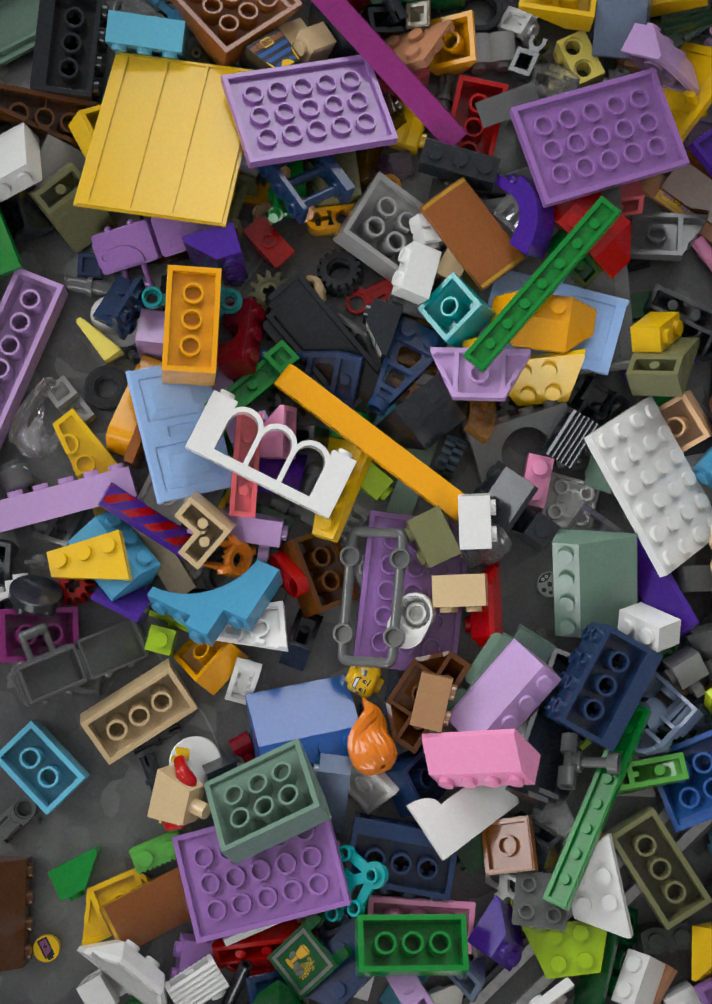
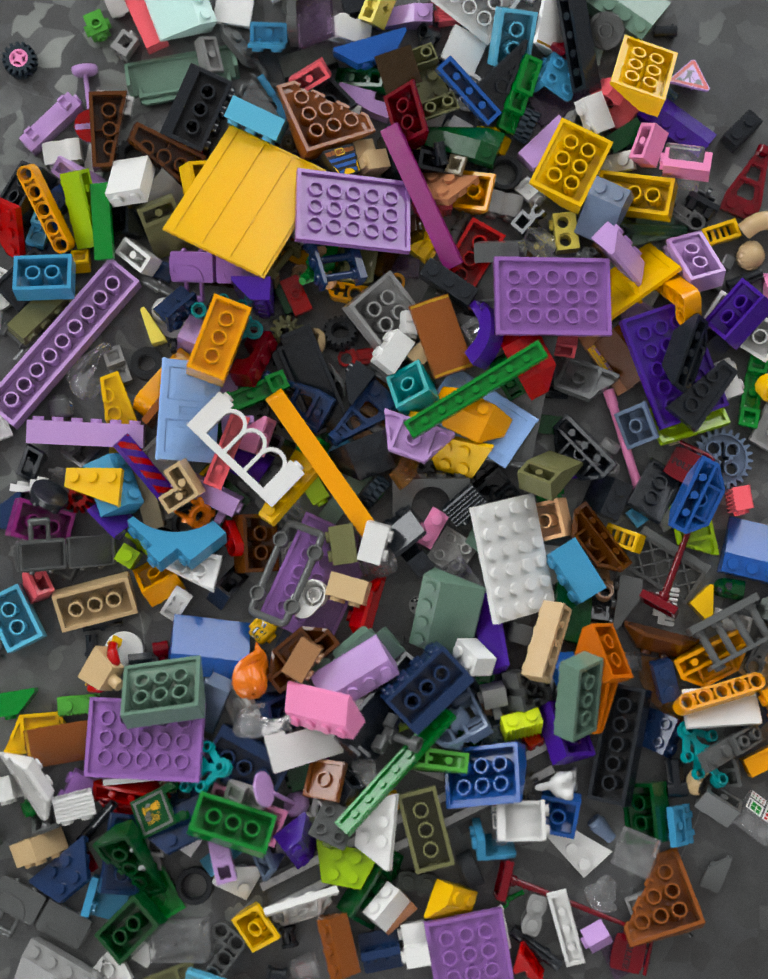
camera: 20 degrees right, 0 degrees up
yellow brick [630,311,683,353] -> none
none -> coral slope [22,571,55,604]
none -> white brick [115,237,163,277]
none -> light grey slope [223,779,265,811]
none -> clear hair [233,702,292,738]
none -> lavender piece [253,771,309,818]
none -> dark green tile [274,284,294,317]

